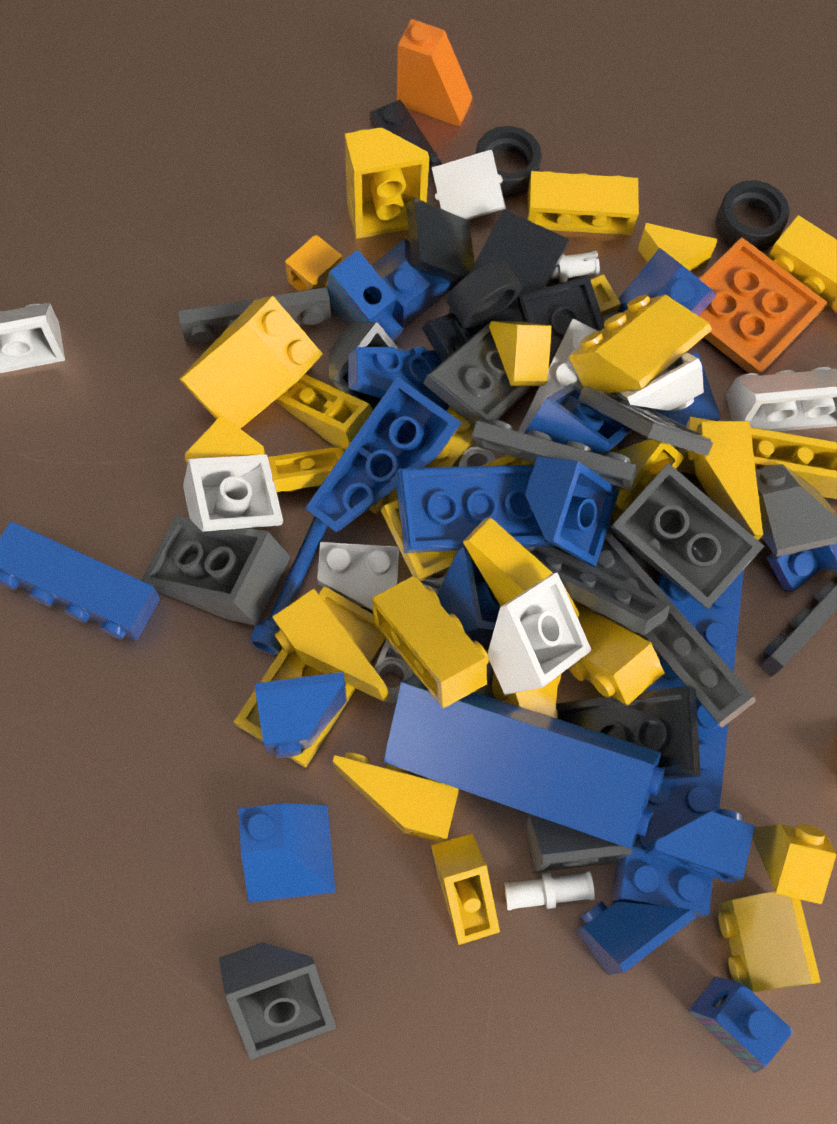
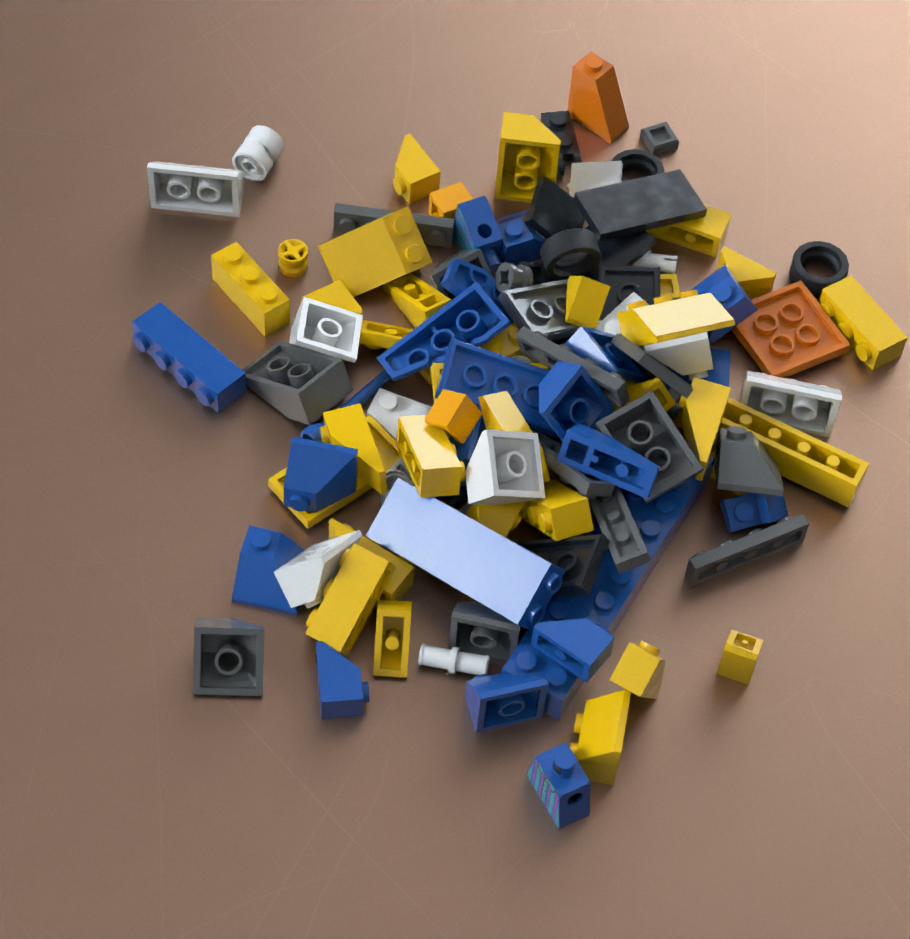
camera: 20 degrees right, 15 degrees down
none -> yellow brick [211,241,290,337]
none -> white wheel [232,125,284,181]
none -> white slope [274,530,362,608]
none -> yellow wheel [278,239,308,277]
none -> yellow brick [305,543,396,656]
none -> blue slope [316,641,369,719]
none -> yellow slope [393,133,441,204]
none -> light orange panel [424,389,482,444]
none -> dark grey wheel [495,262,533,292]
none -> blue slope [557,423,660,499]
none -> black tile [573,169,707,241]
none -> dark grey tile [640,122,679,155]

